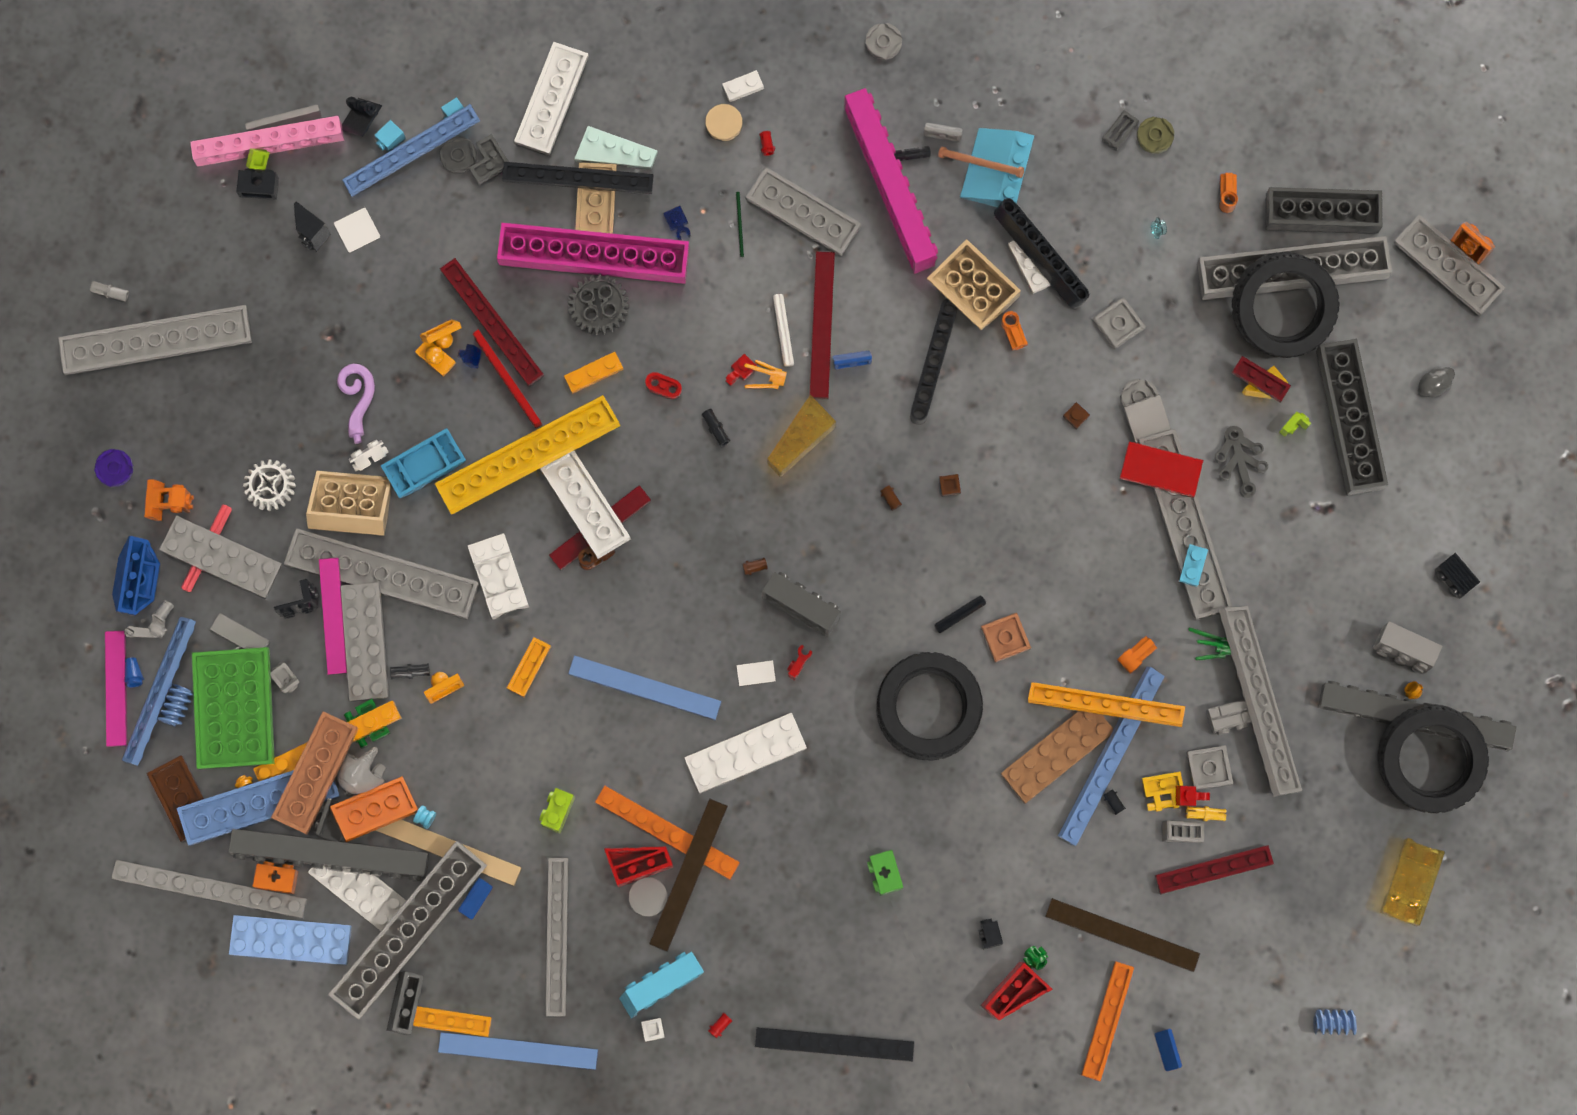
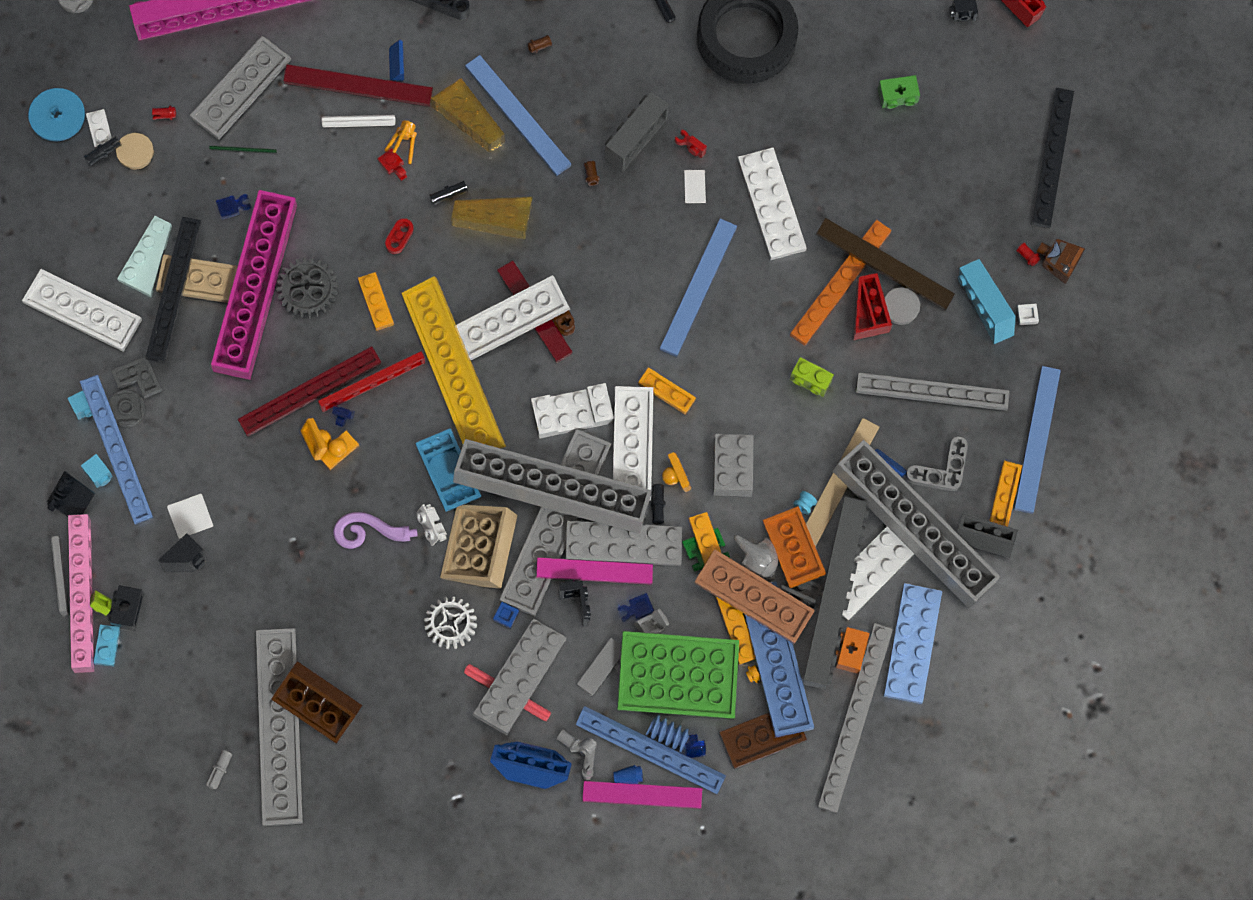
camera: 90 degrees left, 5 degrees down
dark purple tile [94,449,134,487] -> none
orange tile [144,479,194,521] -> none
none -> dark azure piece [28,88,85,141]
none -> black pin [84,136,122,166]
none -> medium azure plate [94,625,120,667]
none -> reddish brown slope [271,661,362,743]
none -> clear yellow wedge [451,197,533,239]
none -> light grey brick [453,439,652,534]
none -> medium blue tile [465,55,571,177]
none -> blue plate [493,602,519,629]
none -> white plate [613,386,653,501]
none -> clear blue plate [617,593,654,621]
none -> clear blue tile [685,734,706,758]
none -> light grey brick [713,434,754,497]
none -> light grey beam [906,436,968,491]
none -> reddish brown torso [1037,239,1085,284]

